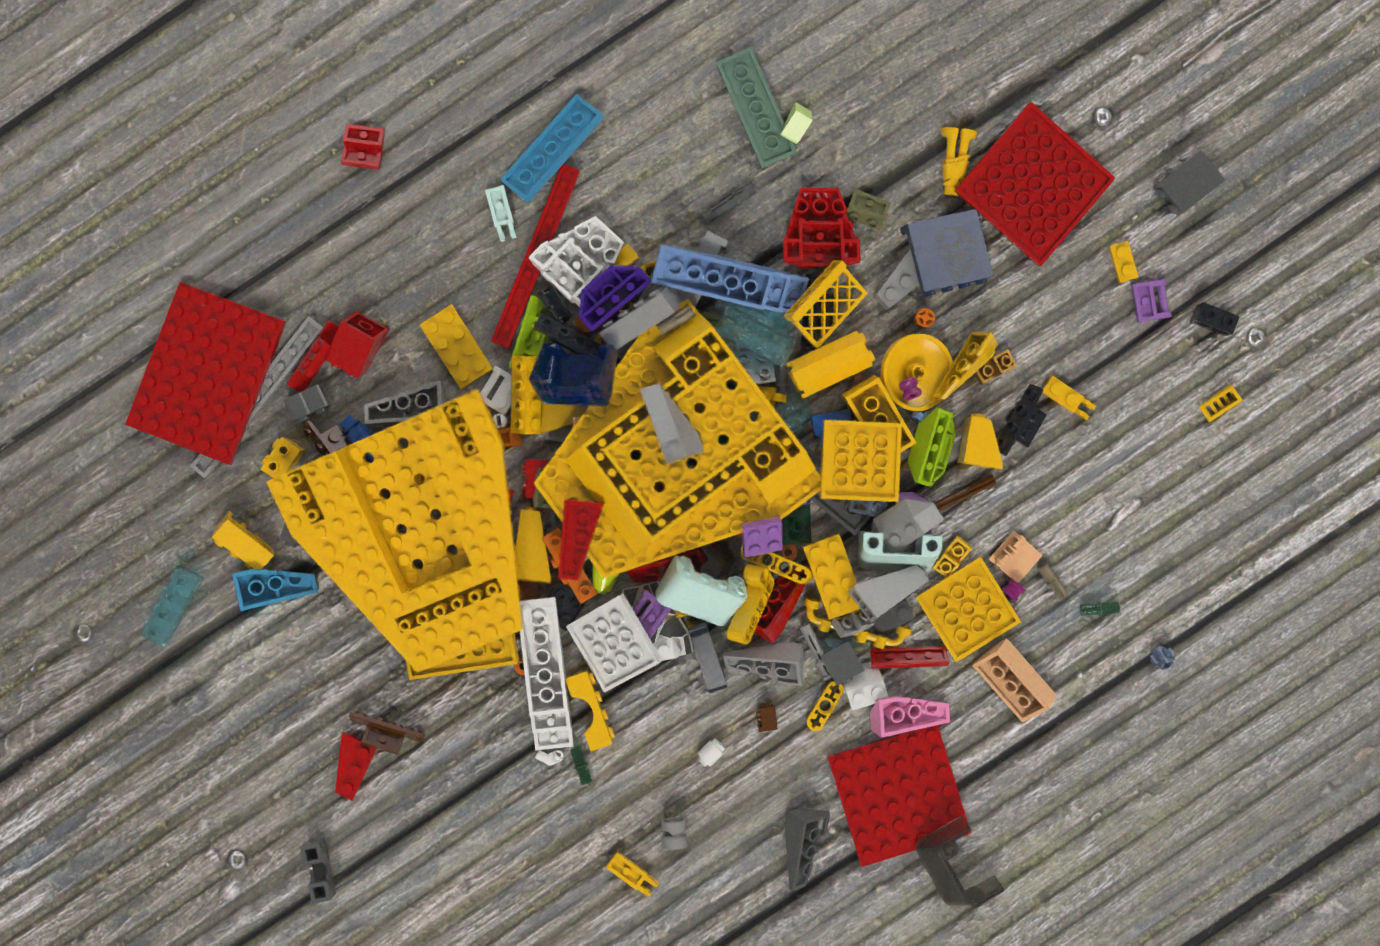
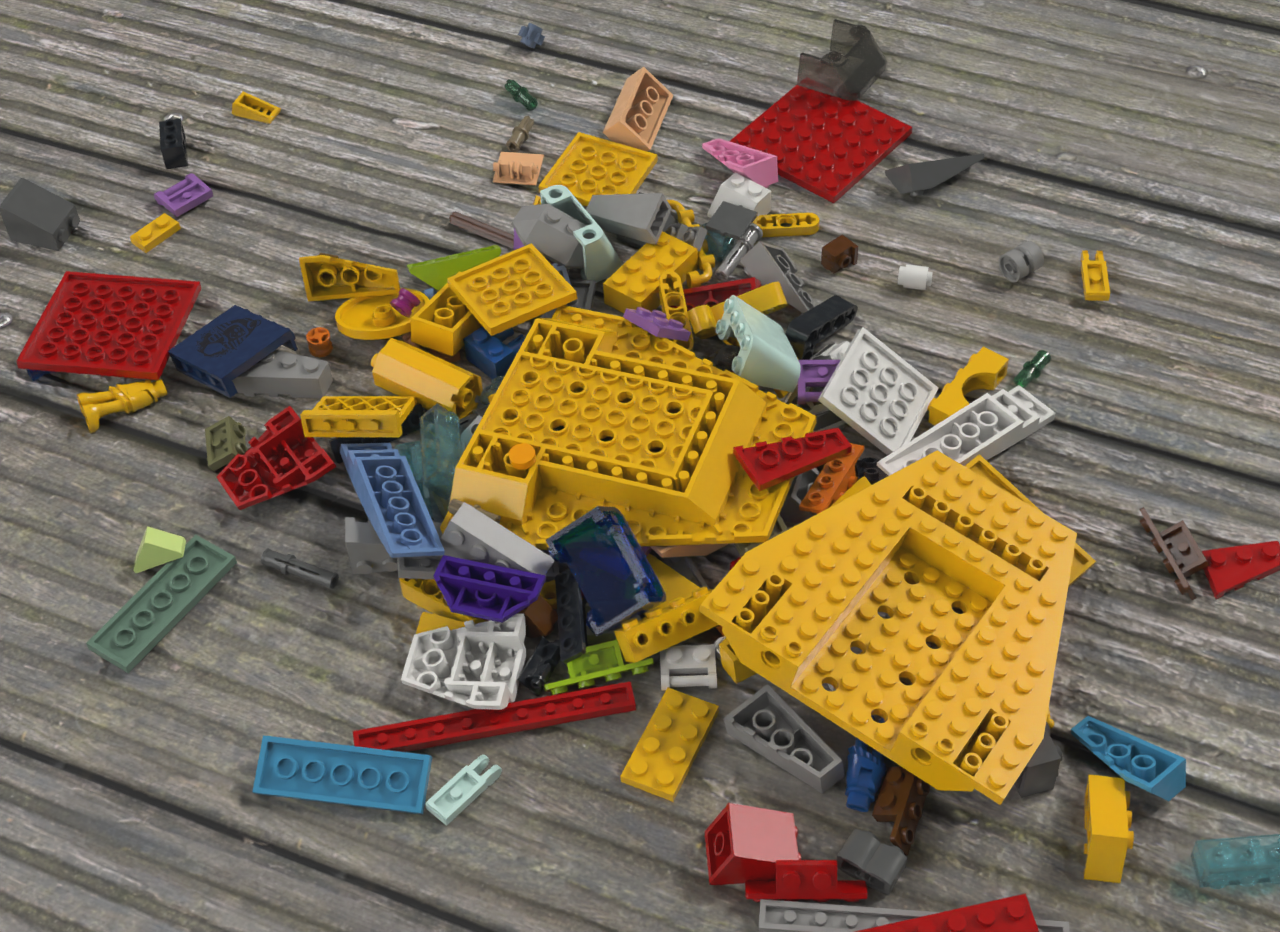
camera: 120 degrees left, 40 degrees down
yellow brick [260,437,305,478] -> none
white arm [535,750,564,766] -> none
light grey wedge [640,383,704,464] -> none
red tile [870,646,949,669] -> none
yellow slope [957,413,1003,469] -> none
black bracket [997,384,1047,456] -> none
magenta wheel [1001,578,1026,602] -> none
yellow hinge [1043,376,1096,420] -> none
none -> light orange tile [509,443,536,470]

